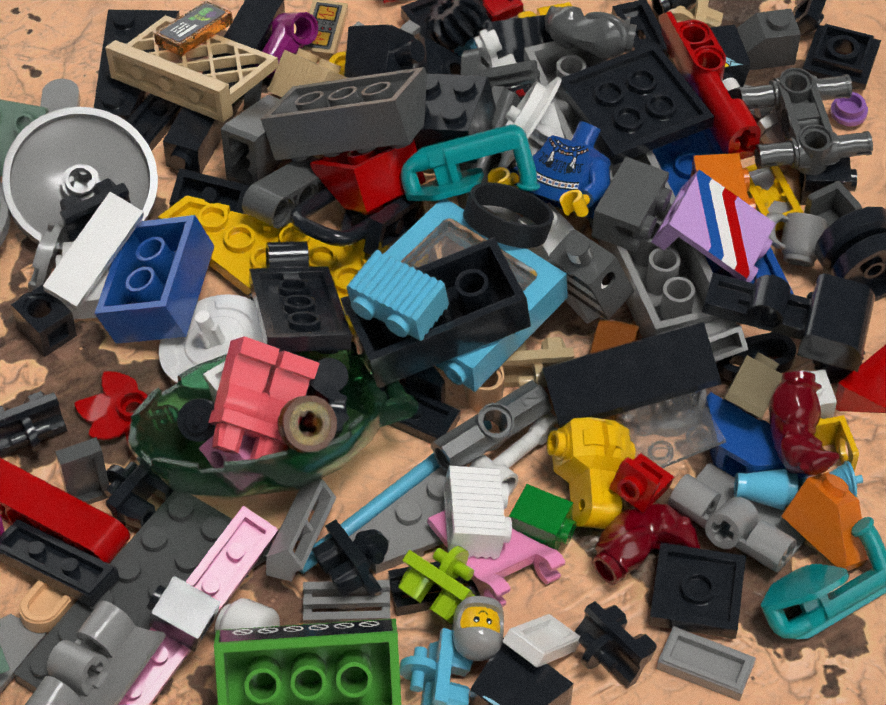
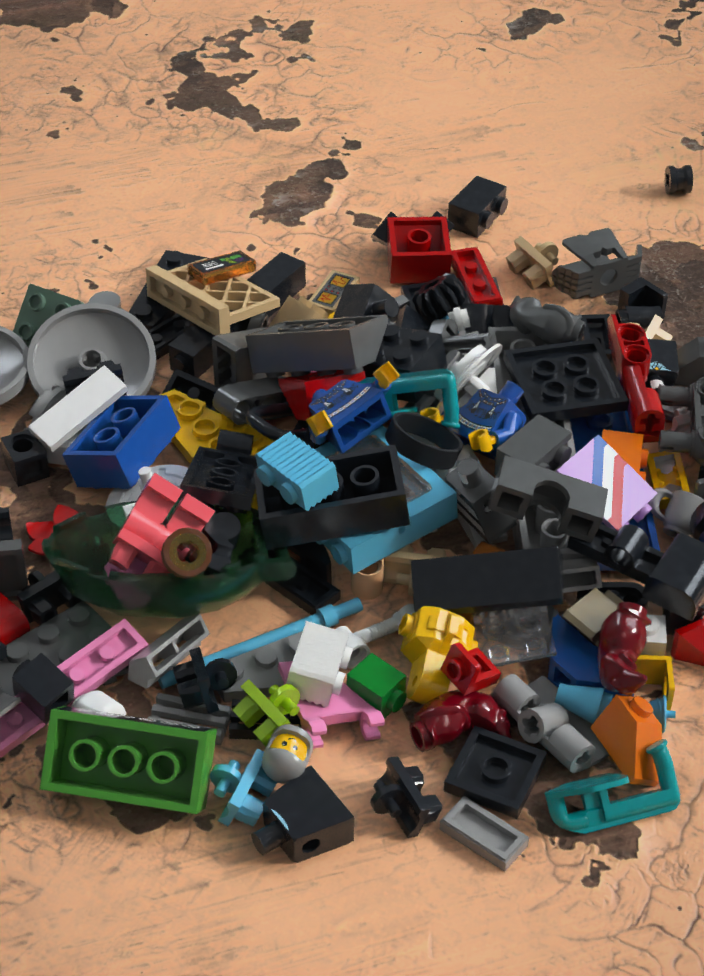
camera: 15 degrees right, 10 degrees down
black wheel [177,399,216,442] -> none
magenta piece [255,12,318,79] -> none
dark grey piece [431,380,552,471] -> none
white tile [502,614,581,668] -> none
none -> blue torso [306,361,400,454]
none -> dark grey arch [488,455,608,543]

